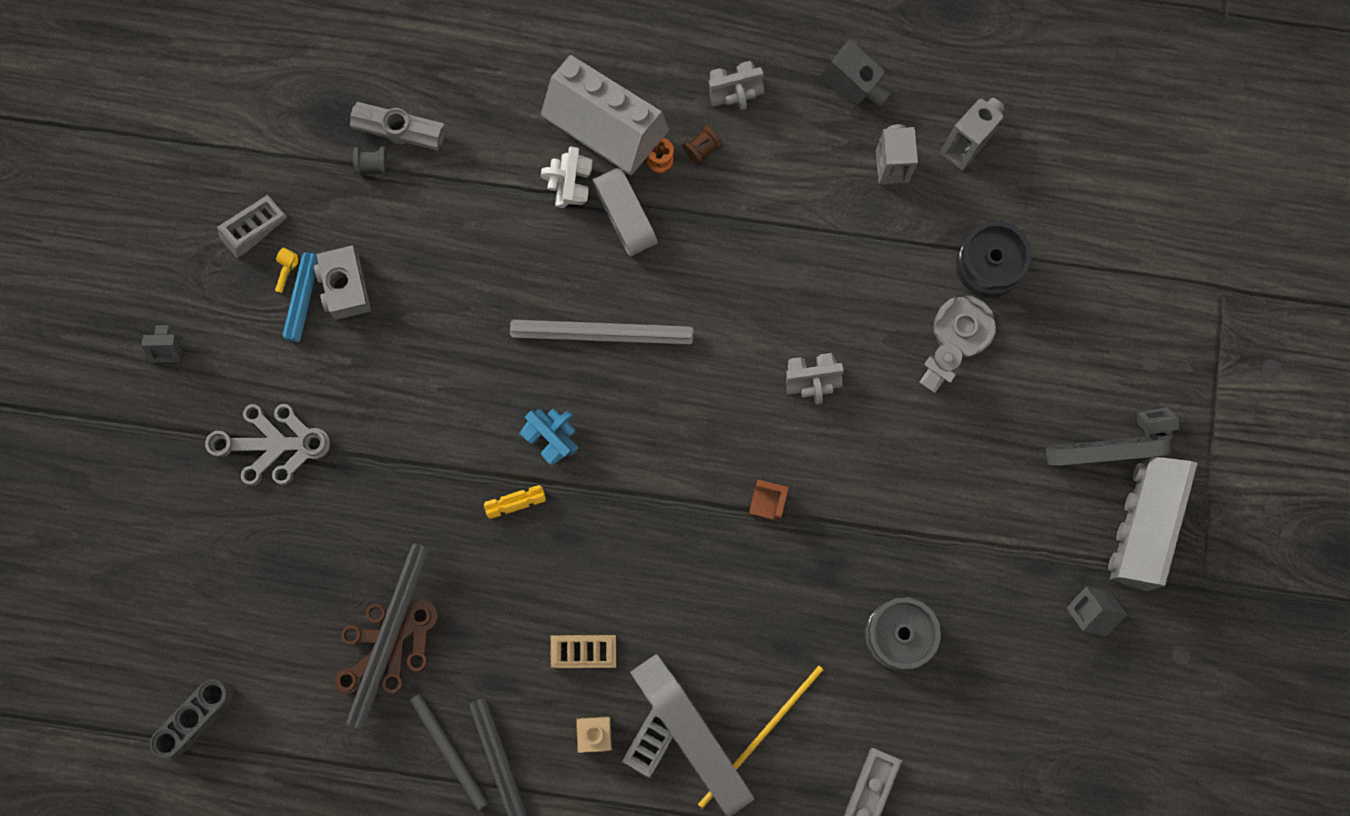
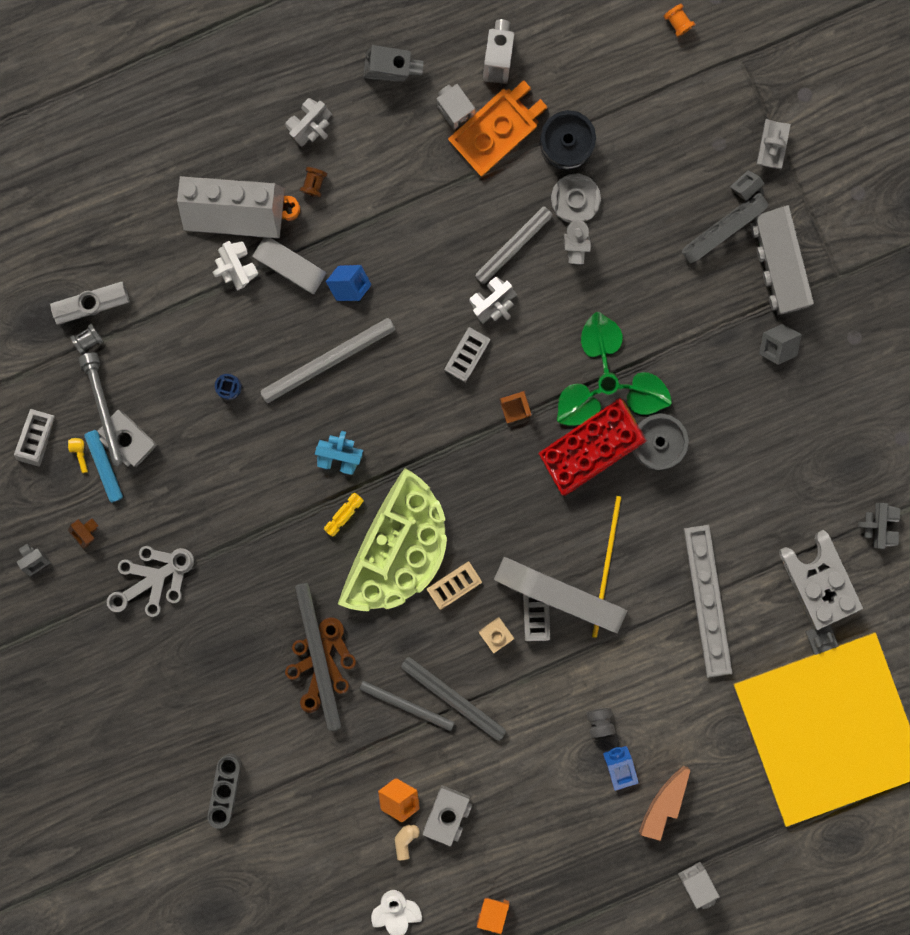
camera: 30 degrees left, 10 degrees up
none -> reddish brown tile [68,518,99,549]
none -> dark grey piece [78,352,123,466]
none -> dark blue wheel [214,374,242,400]
none -> blue panel [326,265,372,301]
none -> yellowish green brick [338,469,447,611]
none -> light grey slope [444,327,491,383]
none -> orange tile [448,81,548,177]
none -> light grey axle [475,207,552,284]
none -> red tile [538,398,647,496]
none -> green plant [557,312,672,425]
none -> orange bush [663,3,696,37]
none -> light grey hips [756,119,791,169]

